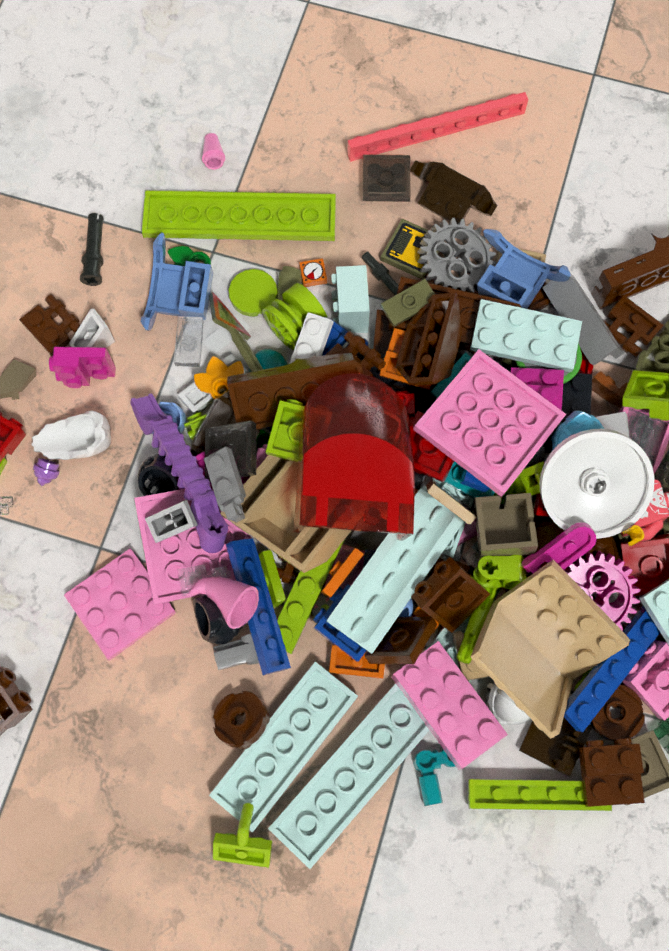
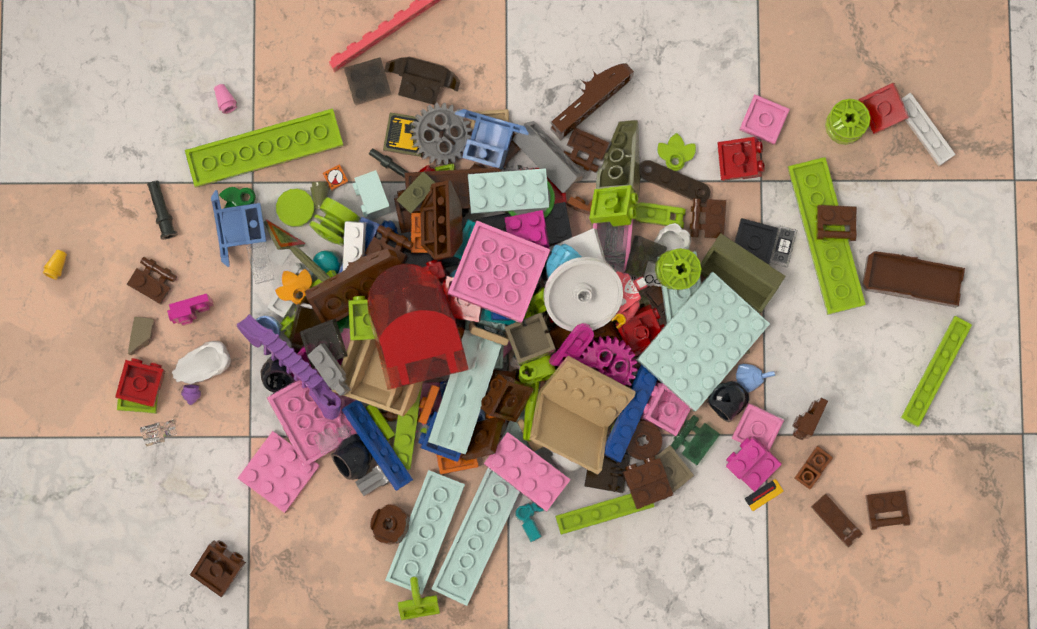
camera: 20 degrees left, 10 degrees up
white slope [69,309,115,348] -> none
light grey slope [145,500,197,543] -> none
bright pink hat [189,577,259,629] -> none

